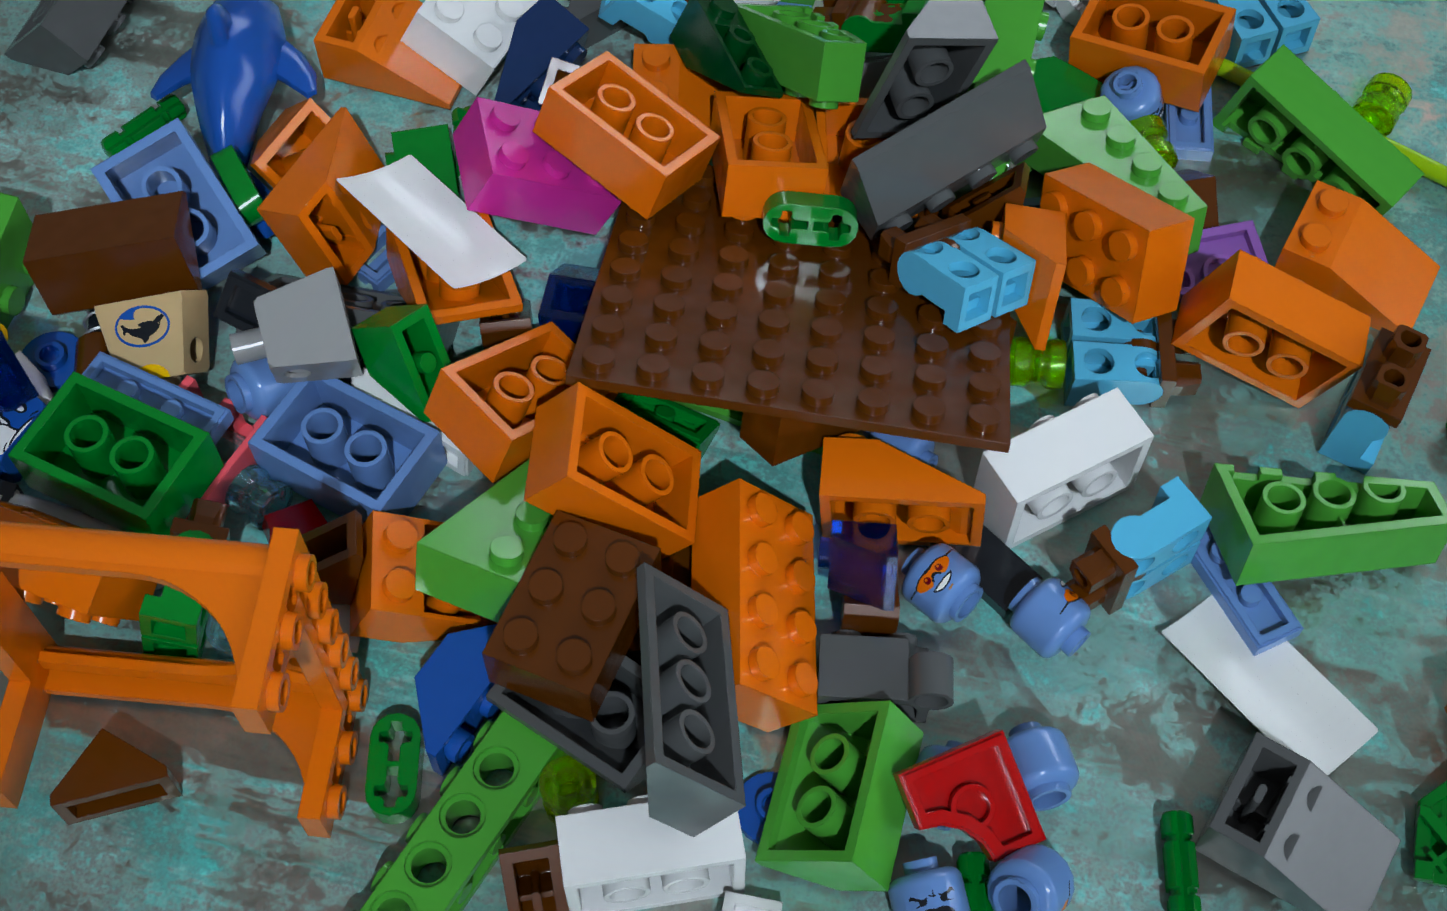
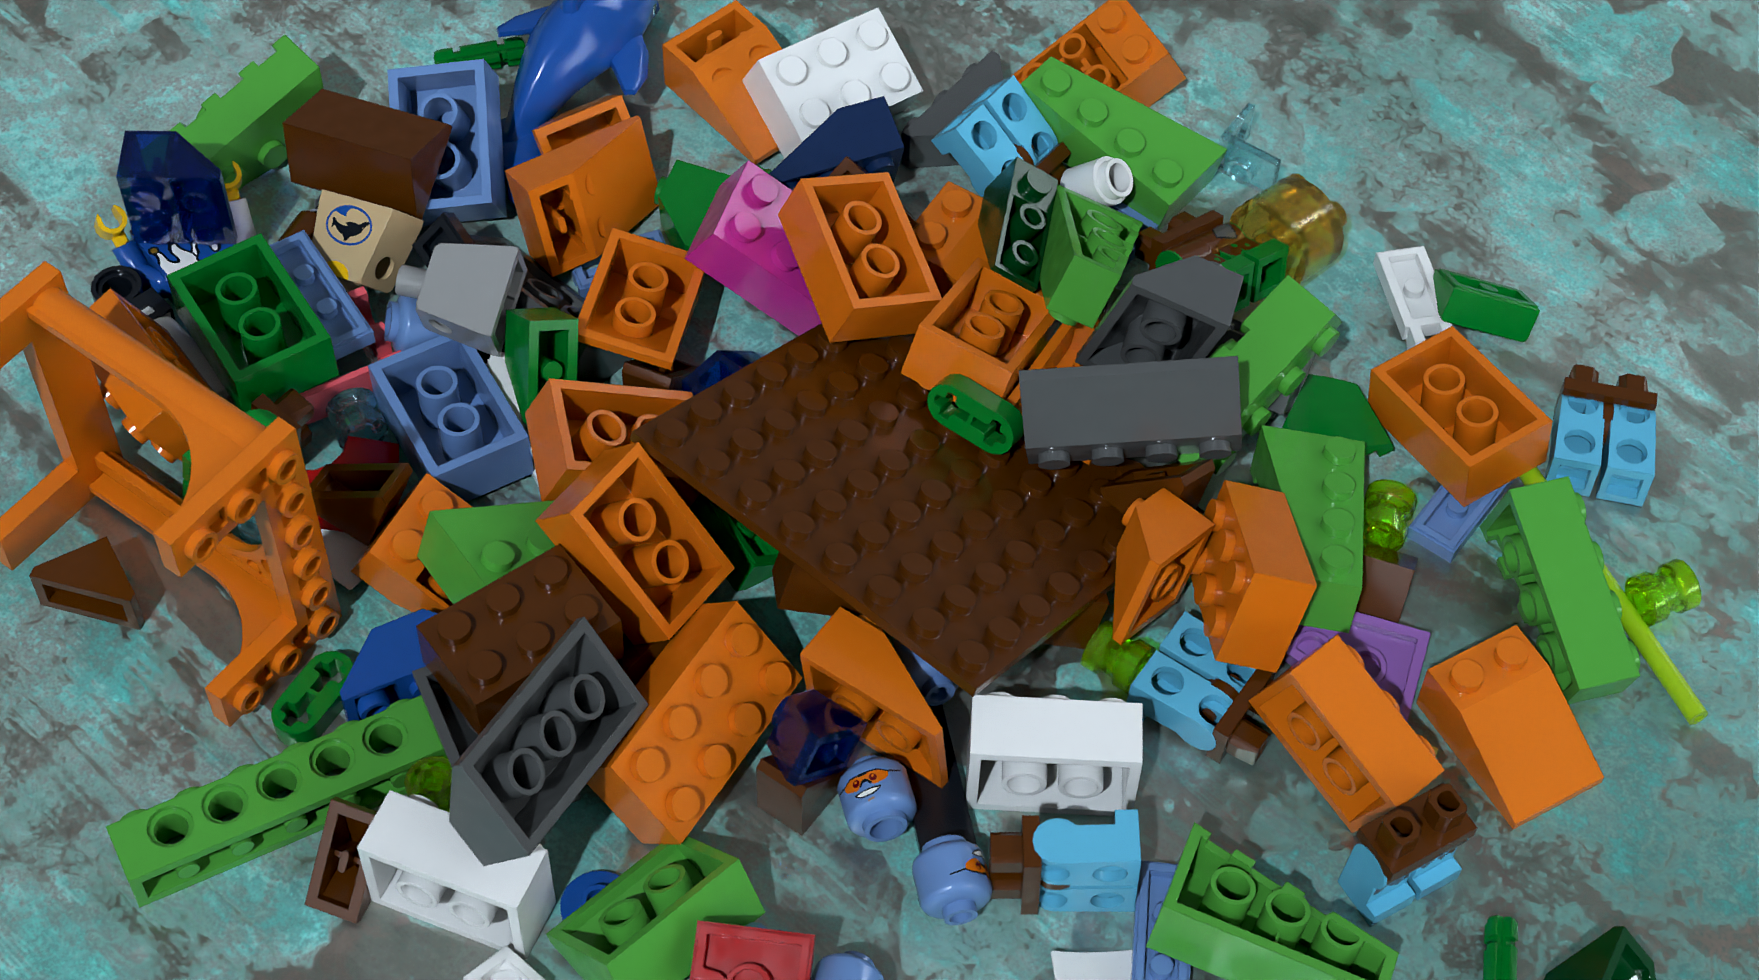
camera: 30 degrees right, 5 degrees down
blue piece [22,331,78,392] -> none
green beam [210,144,264,227] -> none
white sticker [336,155,526,289] -> none
dark grey hinge [817,629,954,723] -> none
medium azure hips [878,213,1037,333] -> none
medium blue head [1100,66,1164,134] -> none

